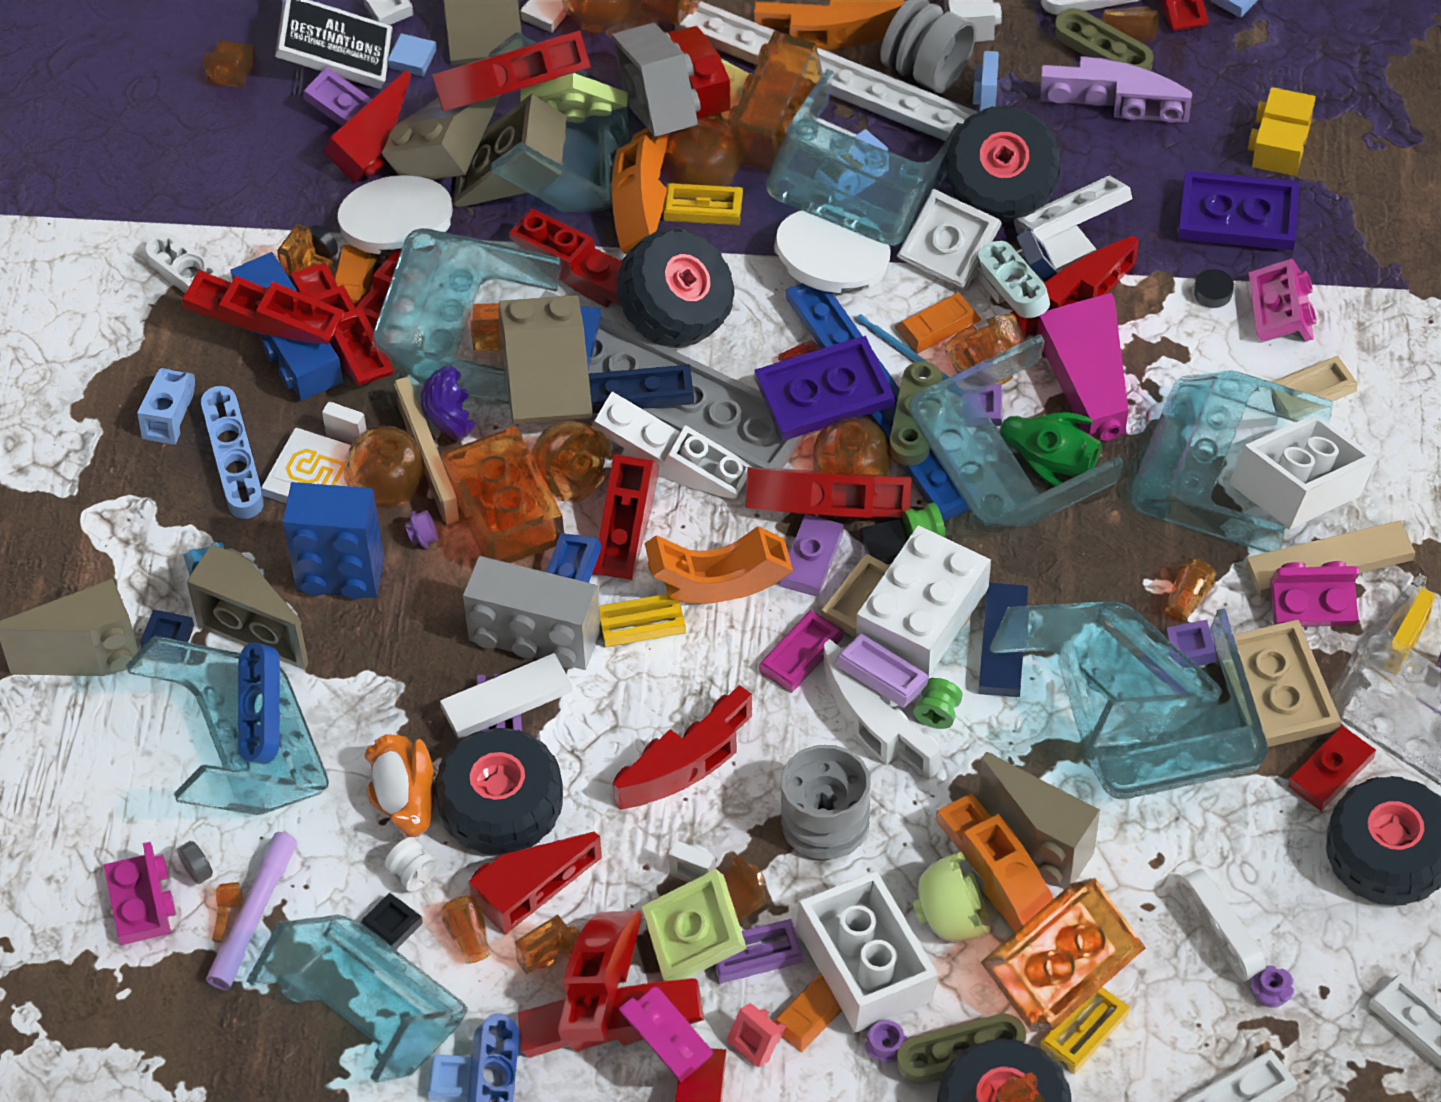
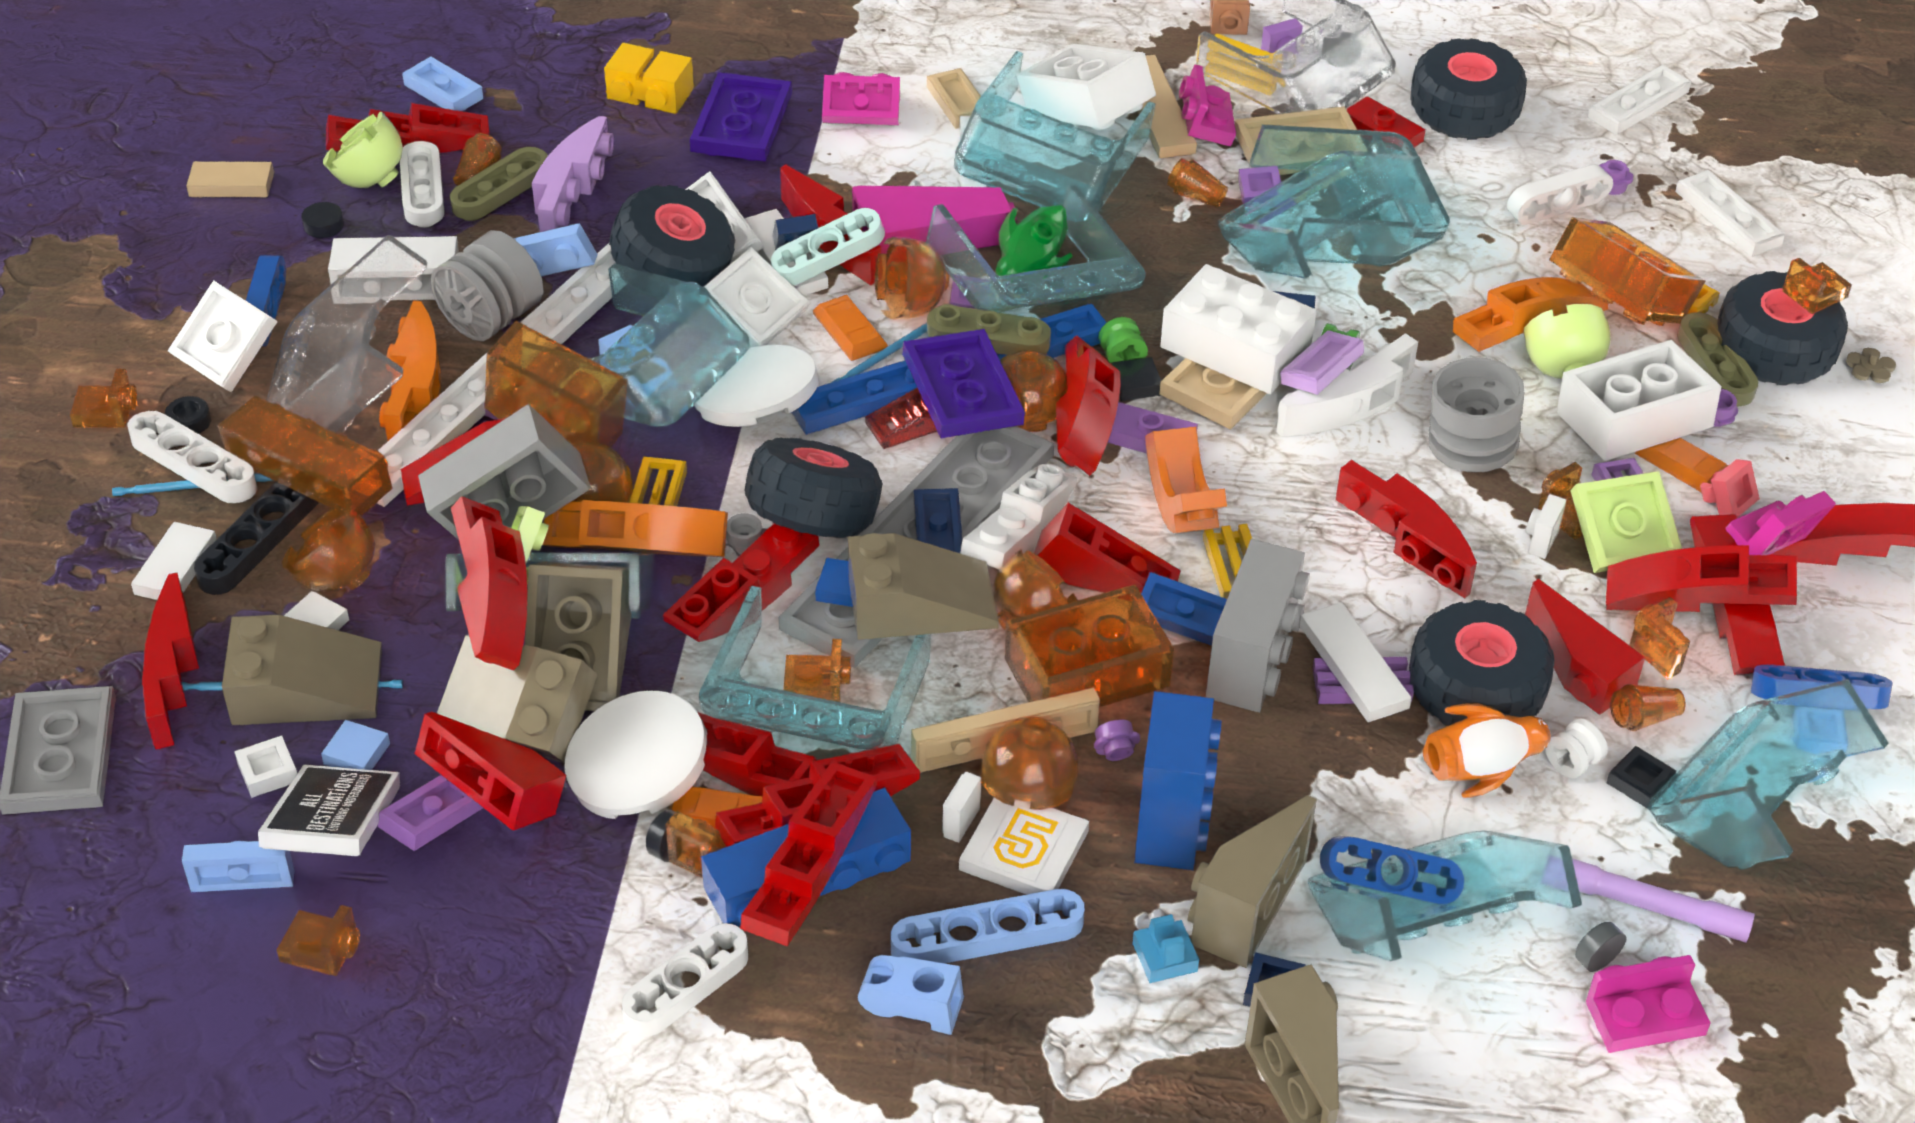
camera: 90 degrees left, 10 degrees down
clear orange hand [212,882,243,943] -> none
dark purple hair [420,365,475,442] -> none
dark pink tile [759,610,843,693] -> none
dark tan slope [979,751,1100,891] -> none
black tile [1194,269,1234,308] -> none

